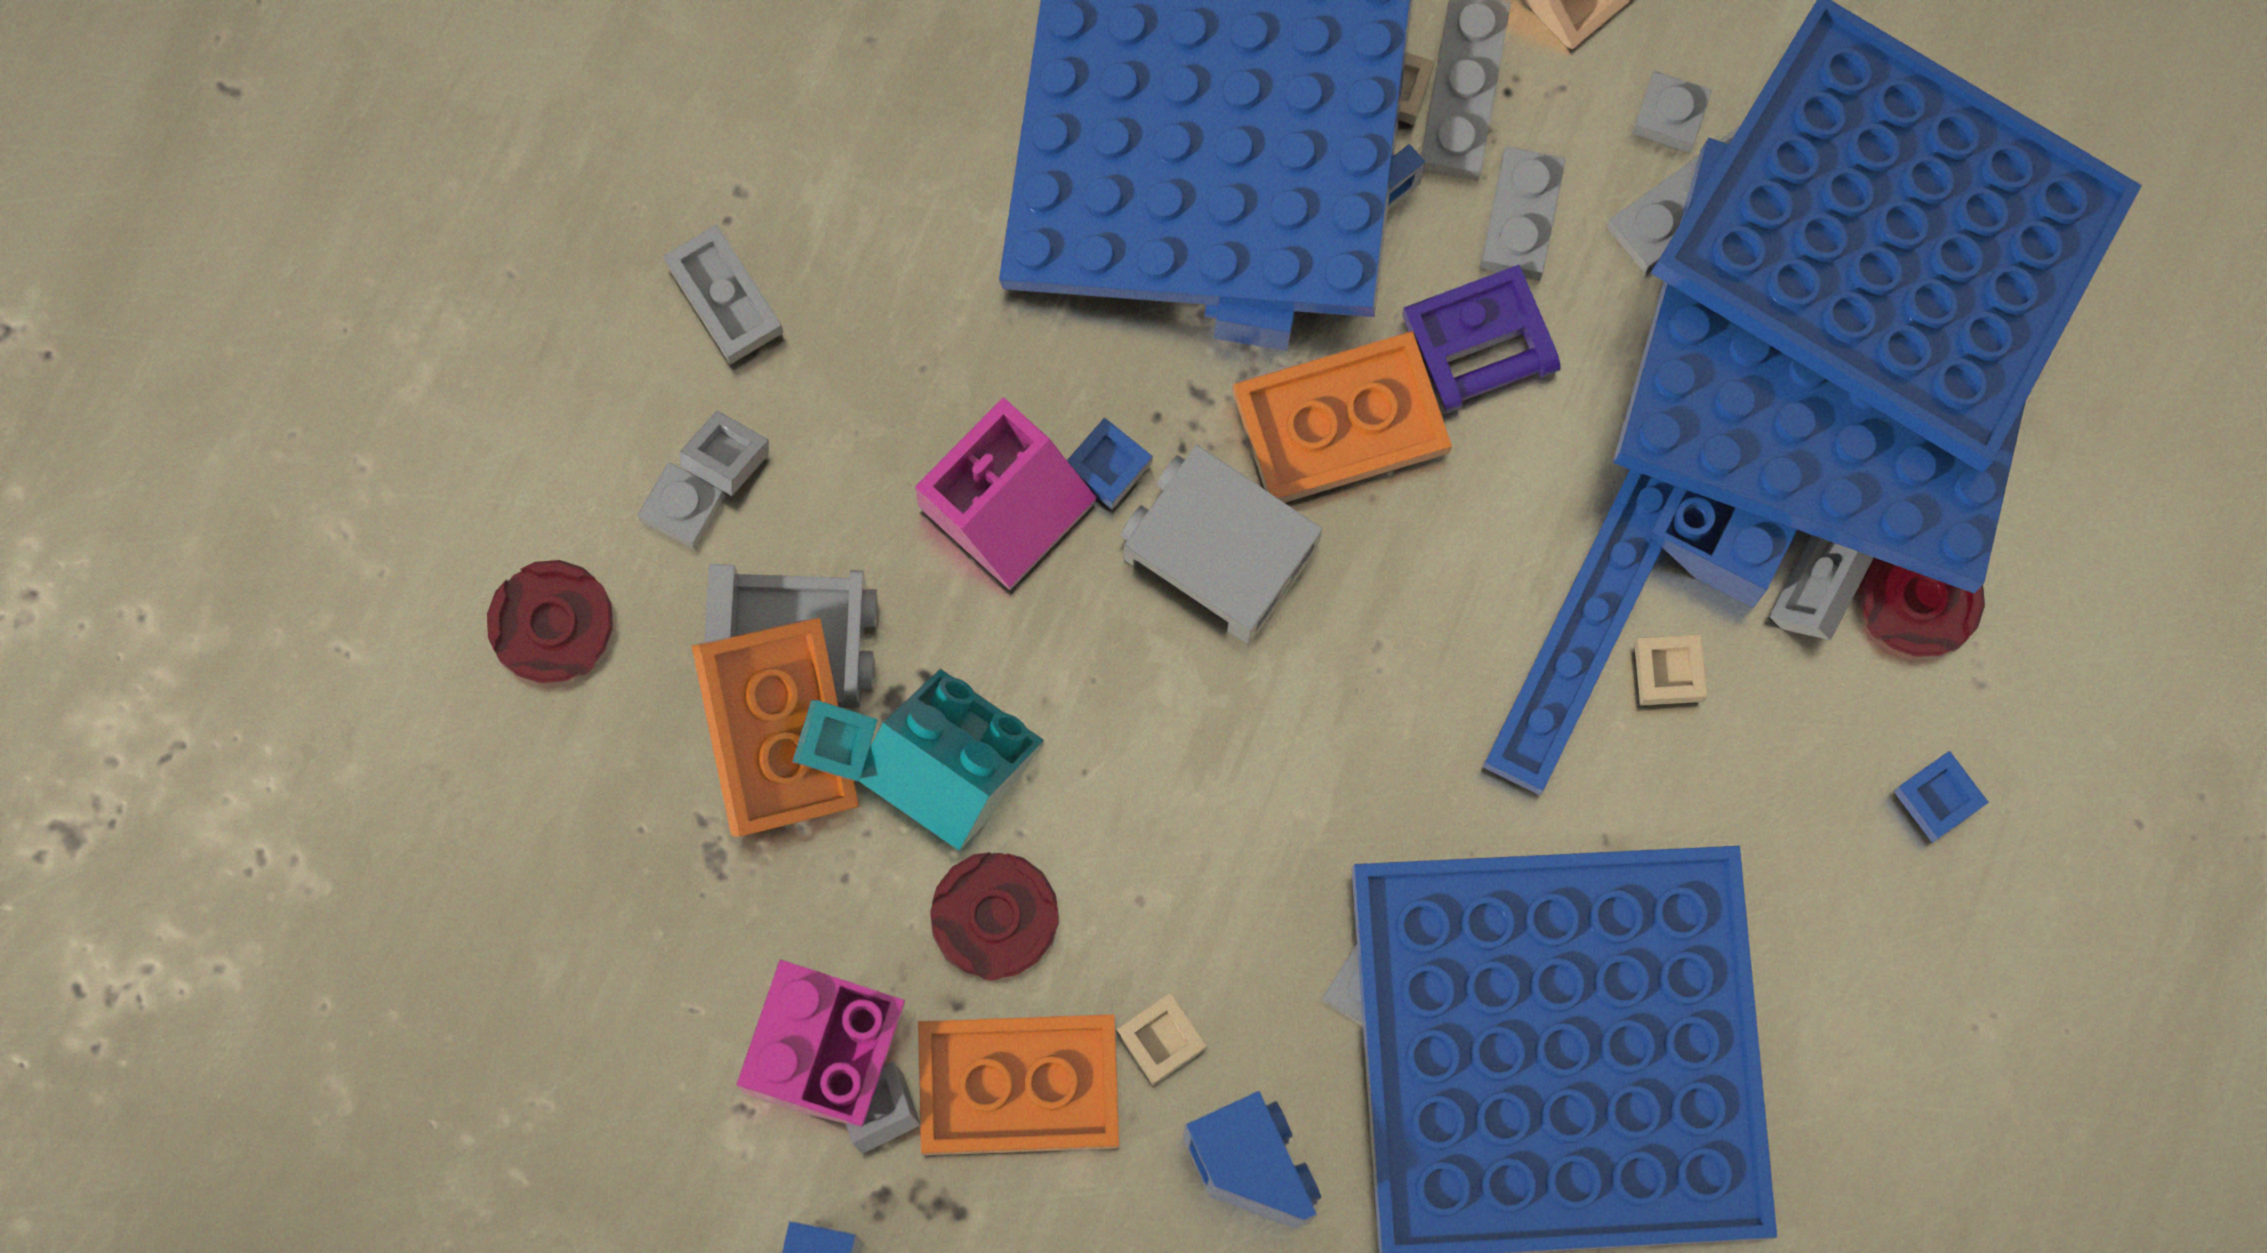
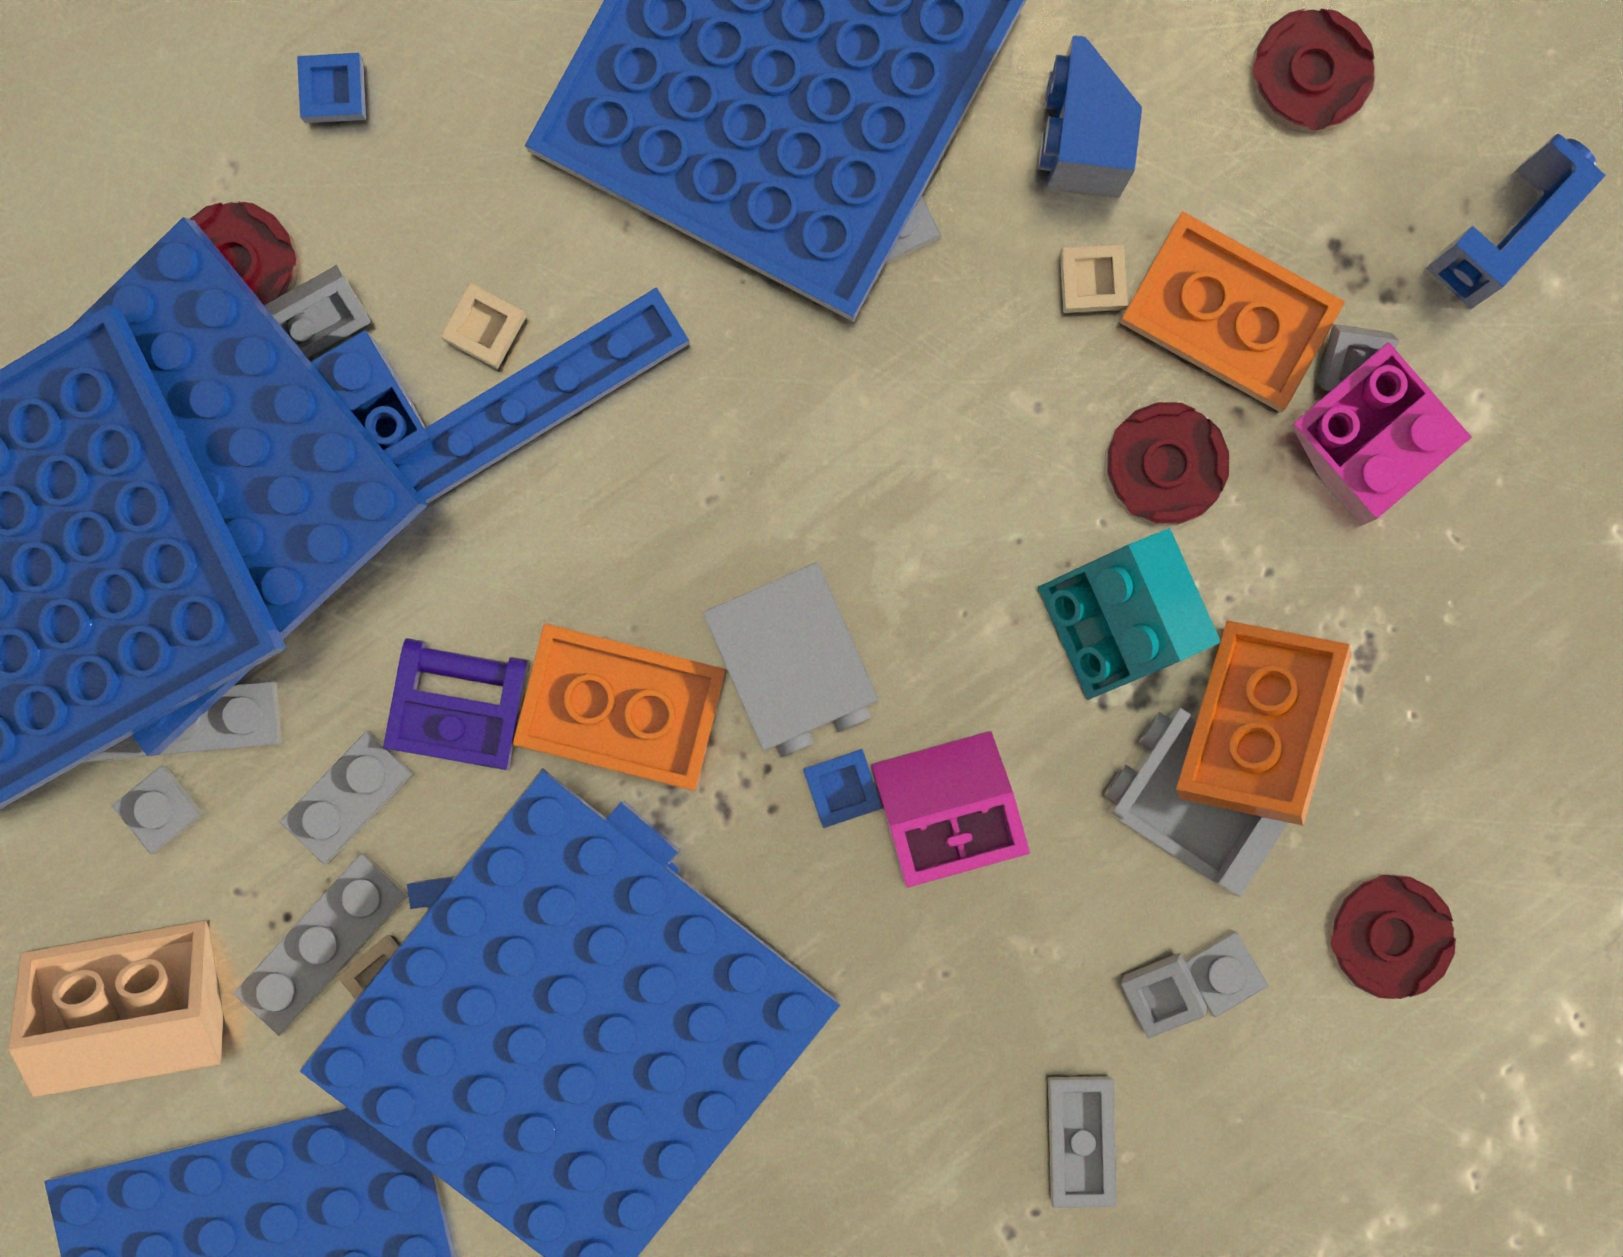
camera: 150 degrees left, 10 degrees up
teal plate [792,700,878,782] -> none

